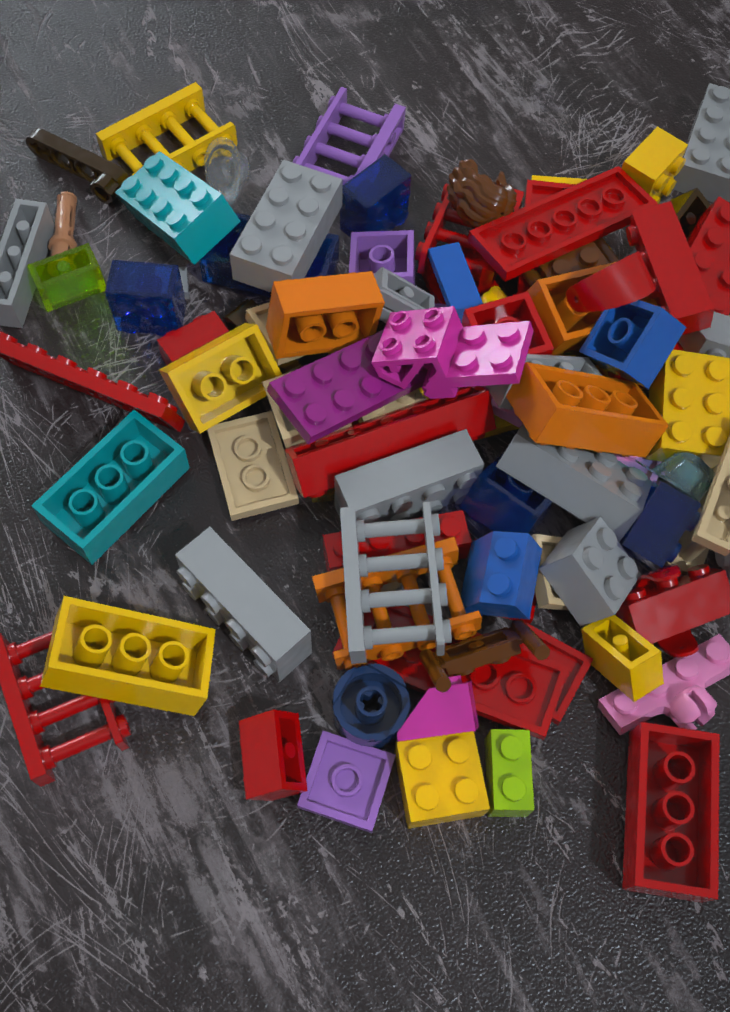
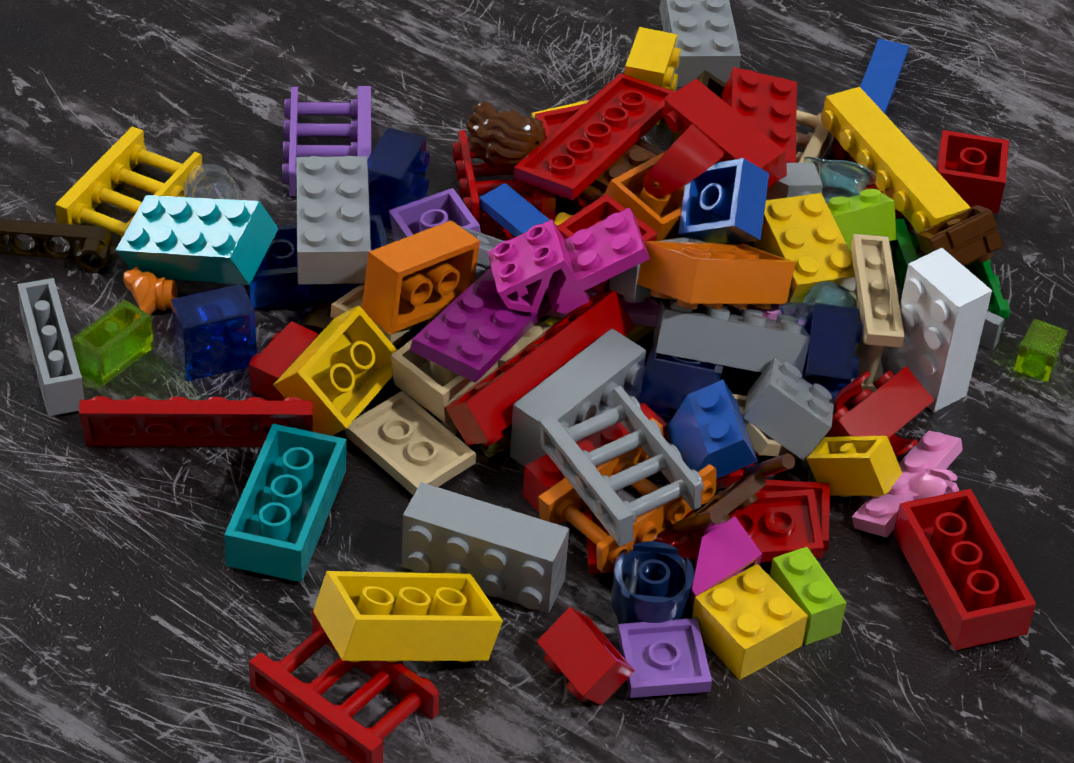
camera: 25 degrees left, 20 degrees down
nougat pin [46,191,77,278] -> none
none -> orange animal [123,266,177,326]

